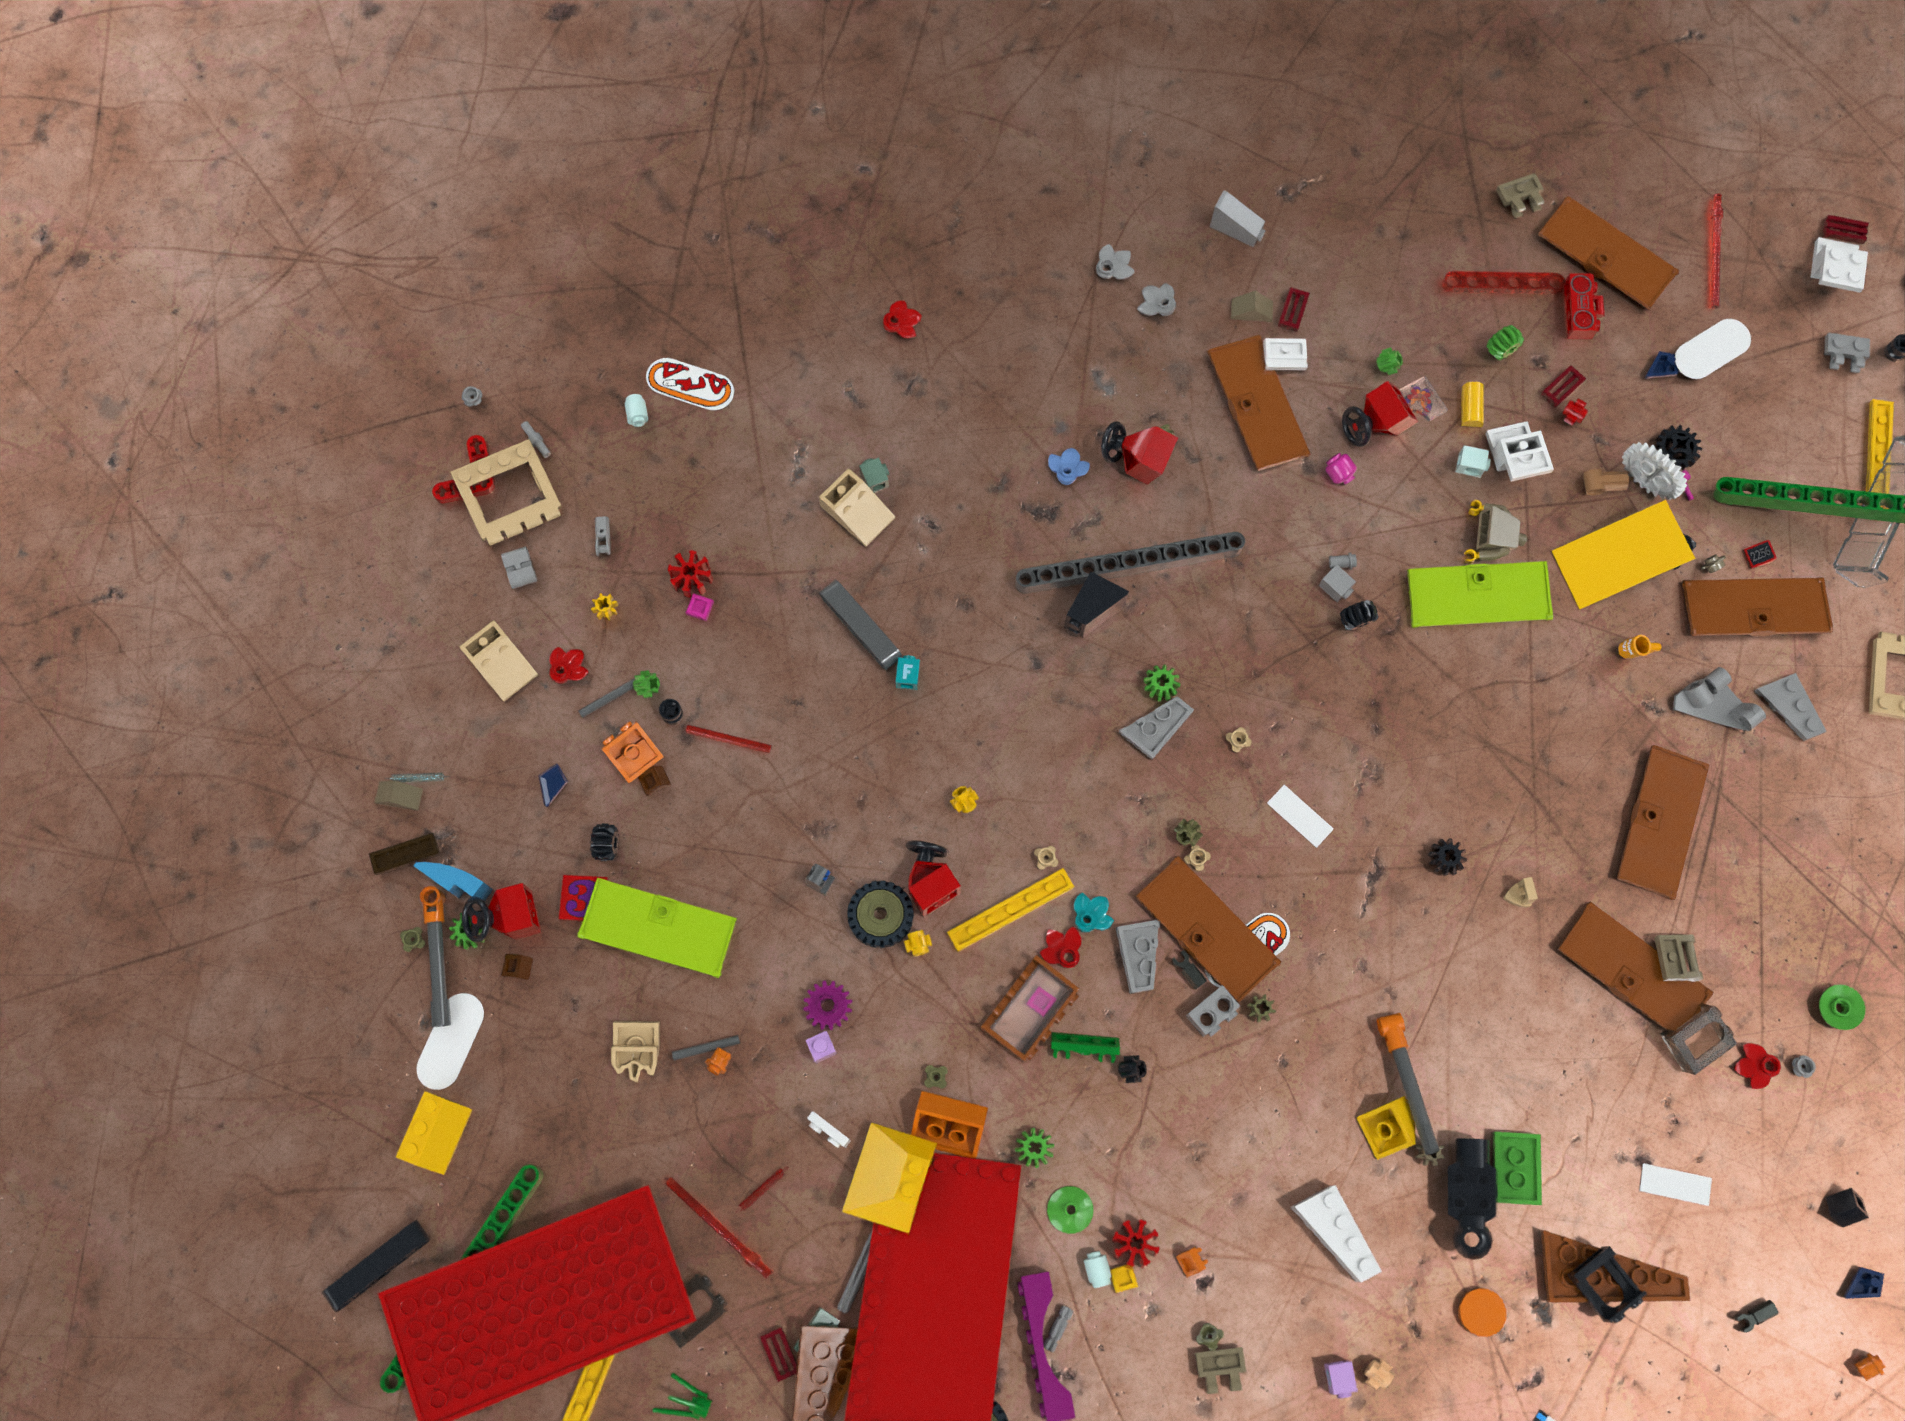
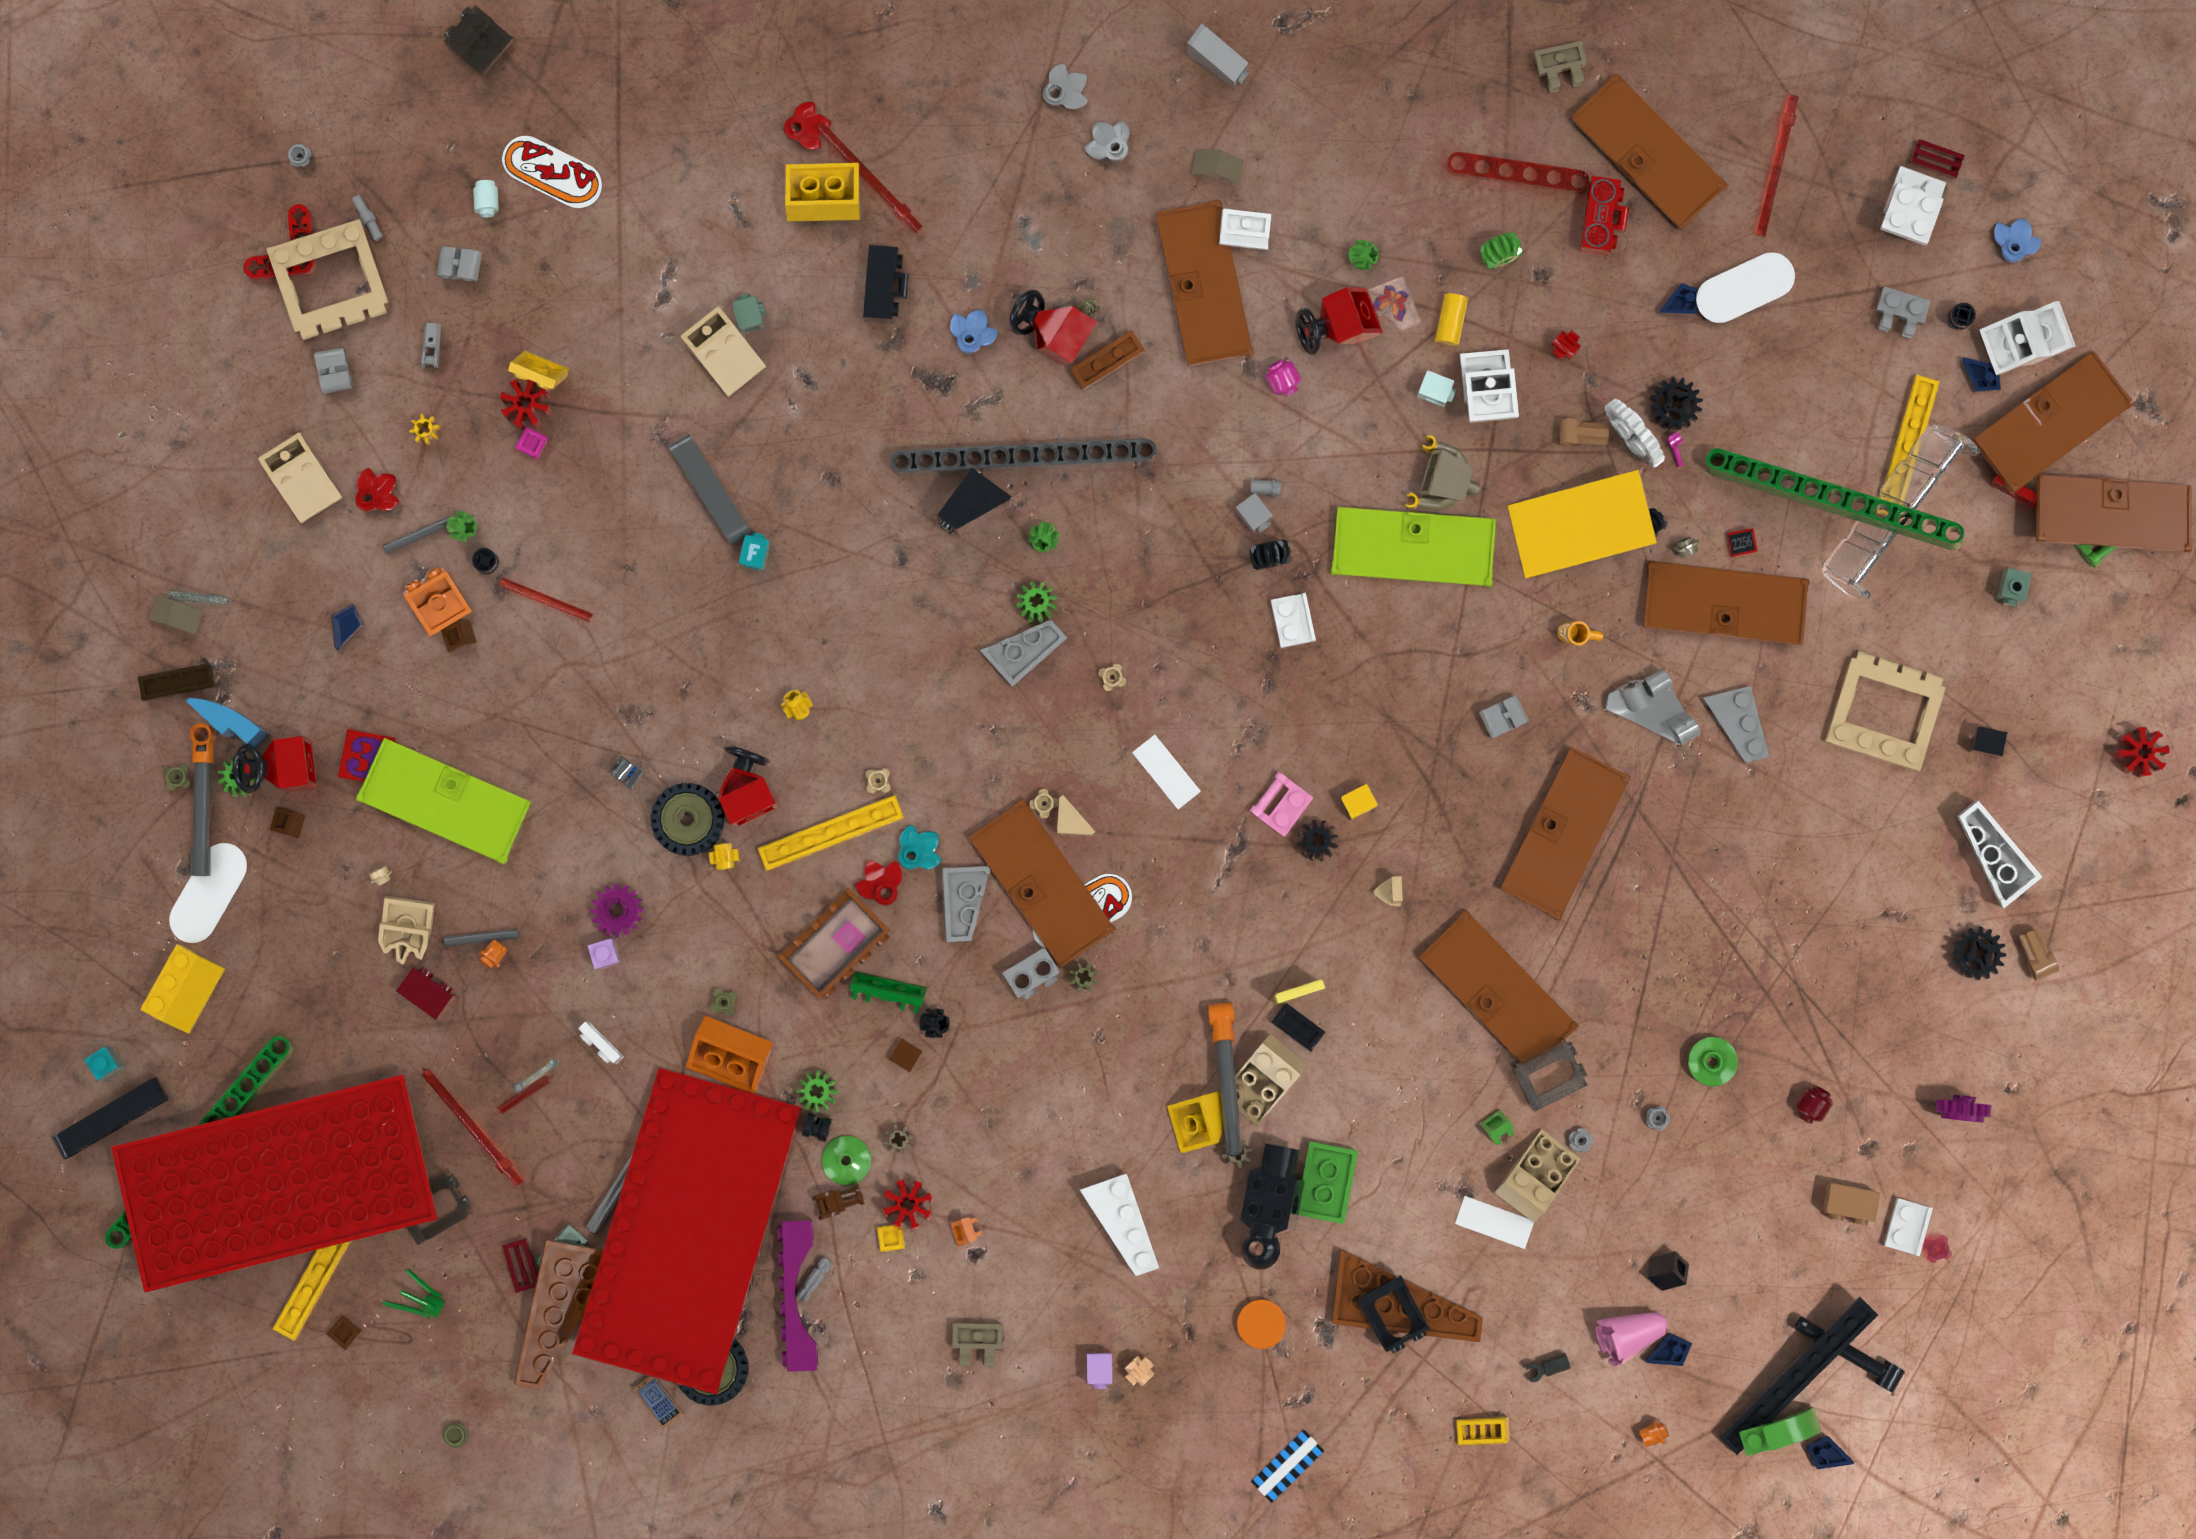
camera: 10 degrees right, 10 degrees up
black gear [590,823,619,861] -> none
yellow slope [842,1122,937,1234] -> none
light aqua brick [1083,1251,1112,1288] -> none
pearl dark grey bar [1171,950,1207,990] -> none
olive gear [1174,819,1203,846] -> none
olive plate [1196,1323,1224,1351] -> none
dark red tile [1278,287,1310,332] -> none
dark red tile [1541,365,1586,408] -> none
dark tan plate [1655,934,1703,982] -> none
red plate [1734,1043,1781,1089] -> none
none -> teal brick [84,1046,124,1081]
none -> tan plate [369,865,392,886]
none -> dark red brick [396,967,456,1021]
none -> light grey piece [436,247,482,282]
none -> clear smoke plate [444,5,514,76]
none -> yellow plate [508,351,569,389]
none -> clear light blue hinge [513,1059,558,1093]
none -> yellow slope [785,163,860,221]
none -> black wheel [802,1112,833,1143]
none -> reddish brown connector [812,1184,865,1220]
none -> clear red bar [816,121,923,233]
none -> black piece [863,245,909,323]
none -> dark tan gear [884,1125,914,1155]
none -> reddish brown tile [889,1038,923,1072]
none -> bright green gear [1028,522,1060,552]
none -> tan slope [1057,795,1096,837]
none -> dark orange plate [1070,330,1145,391]
none -> tan slope [1235,1034,1308,1126]
none -> bright pink plate [1249,772,1314,837]
none -> white plate [1271,593,1316,649]
none -> black plate [1271,1003,1325,1052]
none -> light yellow tile [1274,979,1325,1005]
none -> yellow panel [1341,784,1378,820]
none -> yellow slope [1456,1416,1510,1445]
none -> light grey piece [1479,695,1529,739]
none -> bright green tile [1480,1110,1514,1145]
none -> tan slope [1495,1129,1581,1222]
none -> light grey plate [1569,1128,1593,1153]
none -> bright pink cone [1595,1312,1668,1367]

